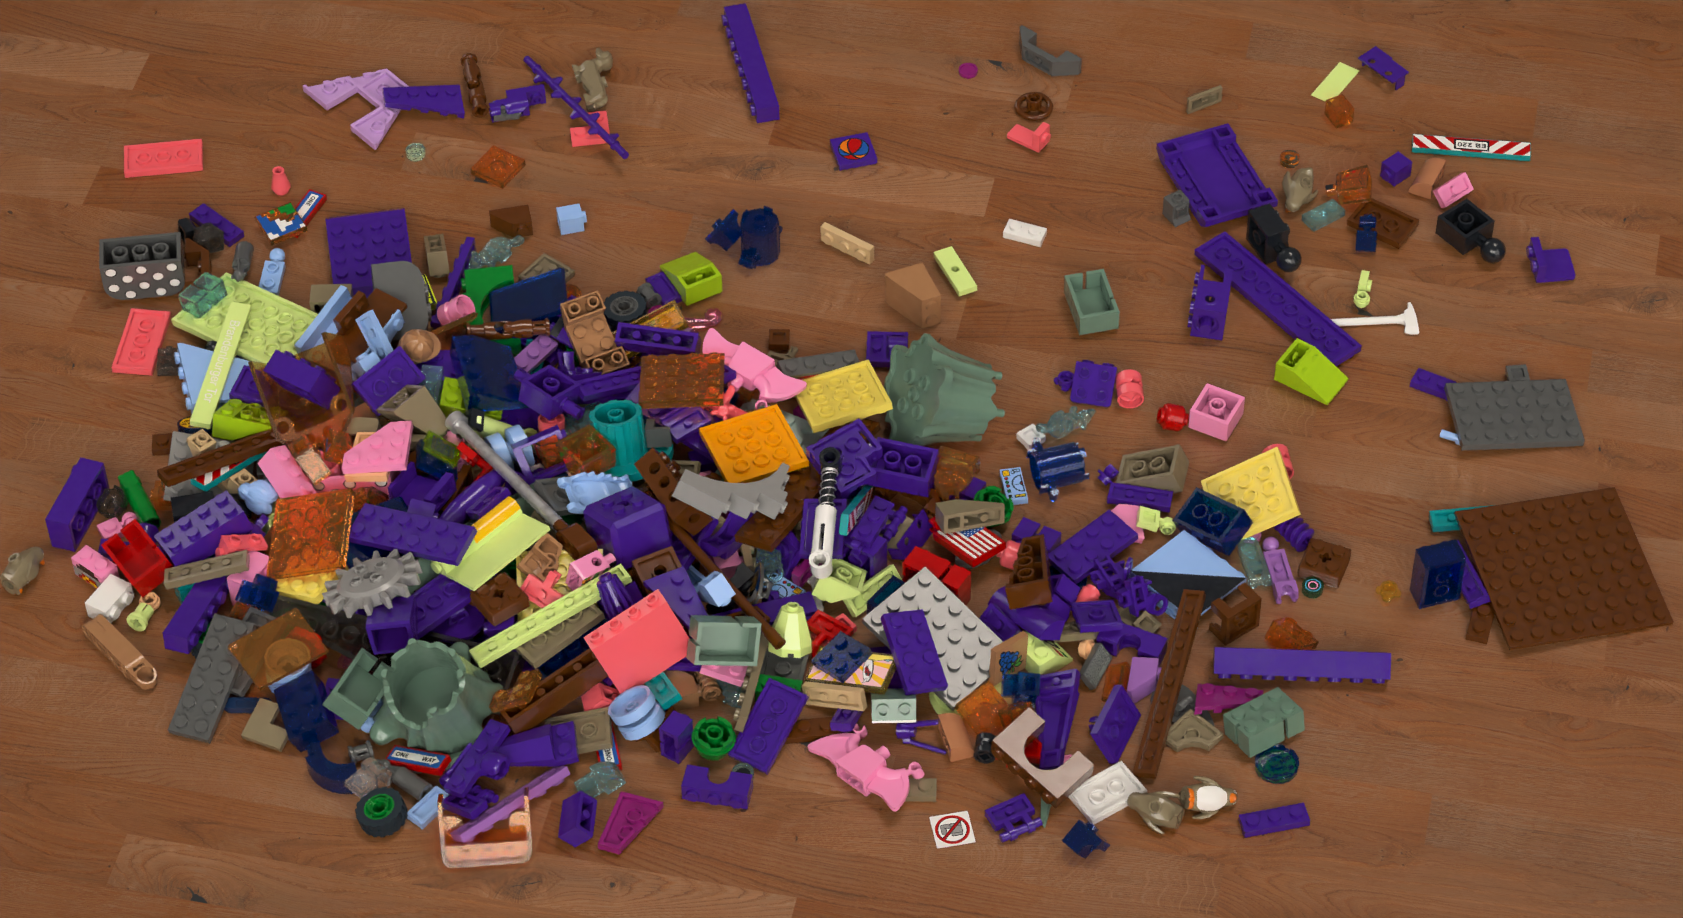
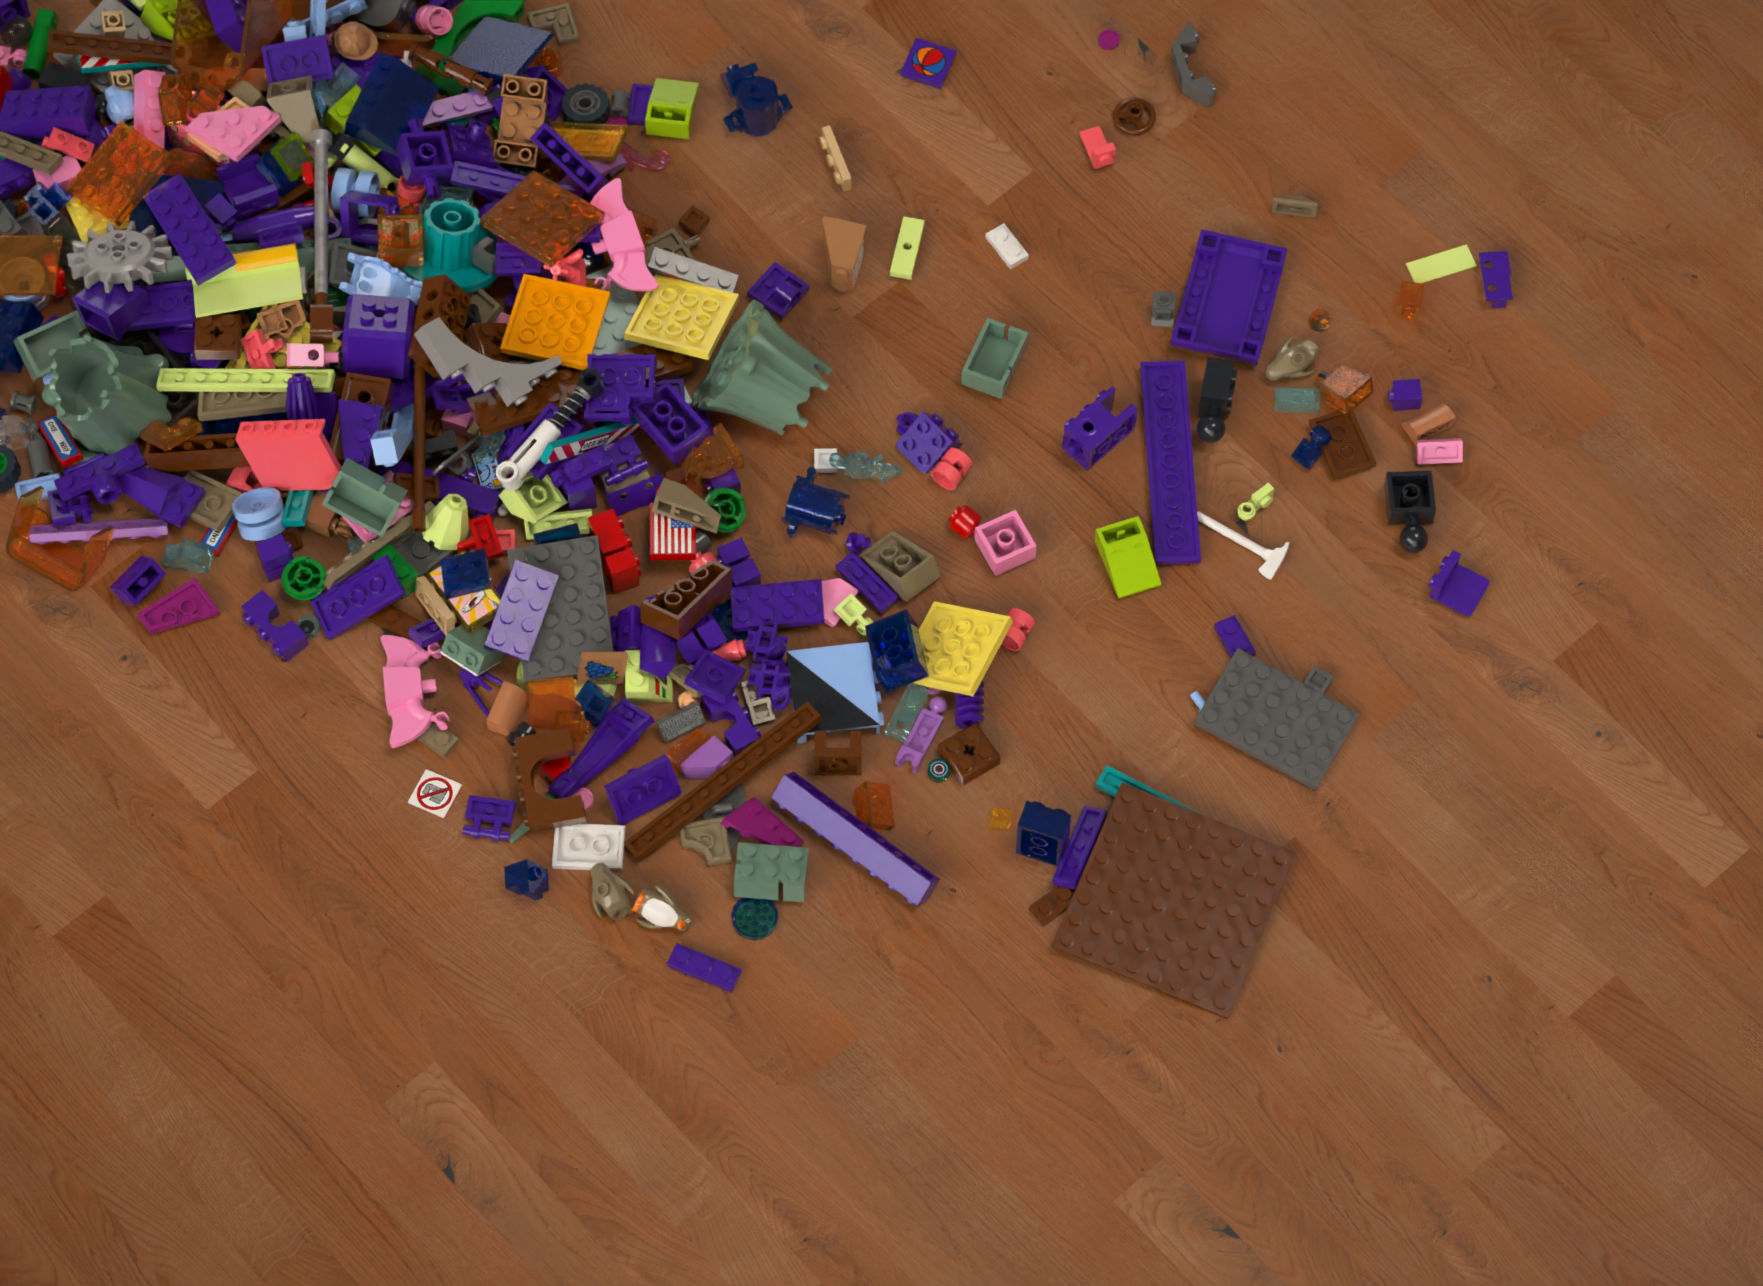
camera: 35 degrees right, 15 degrees up
light blue tile [999,467,1028,505] -> none
tile [1412,134,1531,161] -> none

